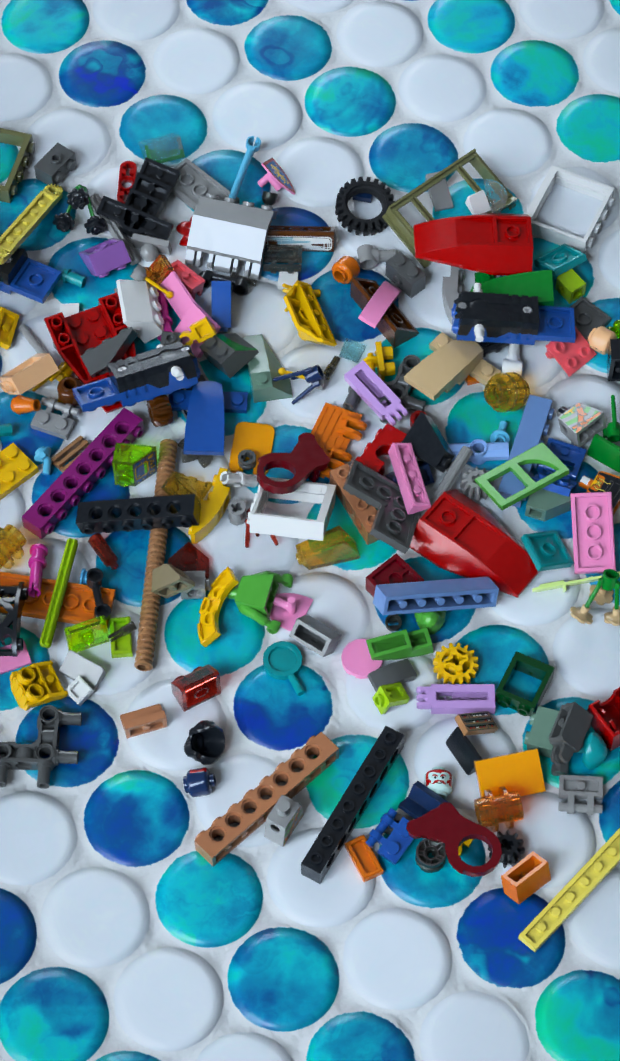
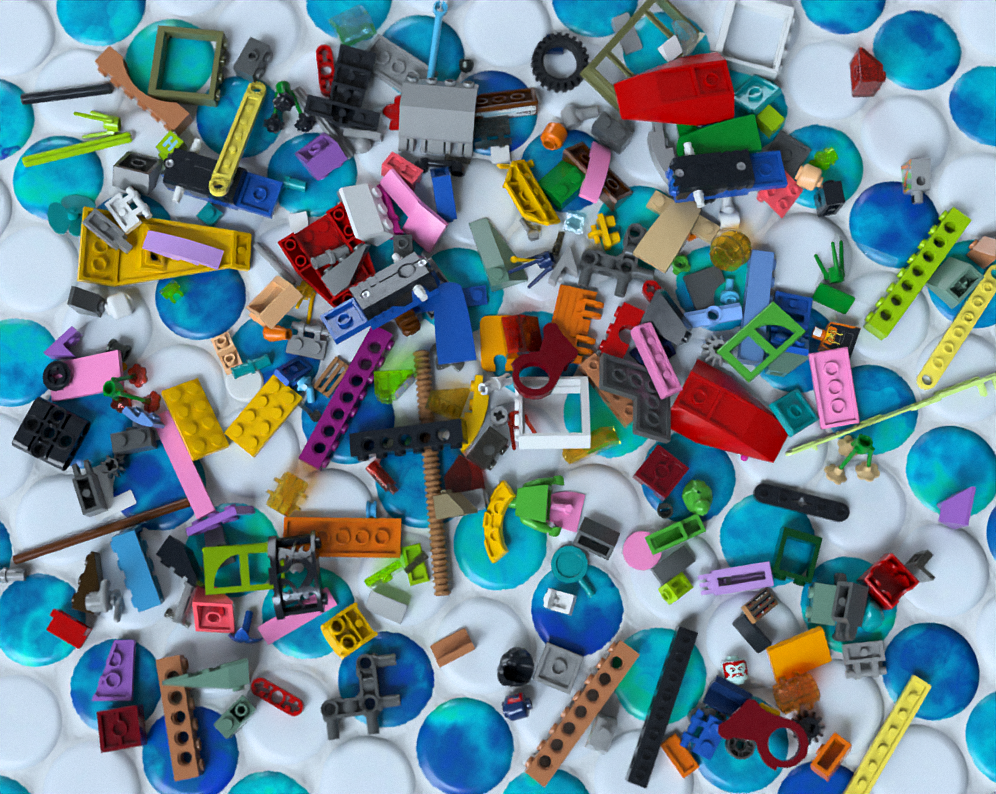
camera: 10 degrees left, 20 degrees up
dark pink pin [28,544,48,597] -> none
lime axle [40,538,78,648] -> none
reddish brown head [57,377,82,405] -> none
white tile [64,676,95,706] -> none
black bar [86,568,111,621] -> none
hinge [130,264,173,299] -> none
clear orange slope [142,254,173,289] -> none
clear red slope [171,664,221,712] -> none
yellow plate [179,316,217,346] -> none
dark grey slope [200,333,259,378] -> none
dark grey bush [238,450,256,470] -> none
shield [257,157,295,195] -> none
lavender hinge [344,360,409,426] -> none
medium blue brick [373,577,499,615] -> none
light grey axle [417,446,473,523] -> none
yellow gear [433,642,479,684] -> none
light grey torso [557,403,606,447] -> none
none -> blue slope [273,356,313,389]
none -> clear smoke hand [298,402,322,422]
none -> light grey pin [311,245,350,270]
none -> clear smoke brick [466,426,509,473]
none -> clear red slope [500,314,542,360]
none -> light grey hand [519,218,539,241]
none -> light grey plate [532,642,584,695]
none -> green slope [538,161,586,211]
none -> white bracket [543,588,577,616]
none -> light grey slope [548,247,578,287]
none -> bright green plate [671,254,691,275]
none -> dark grey tile [683,264,725,311]
none -> black piece [753,484,850,522]

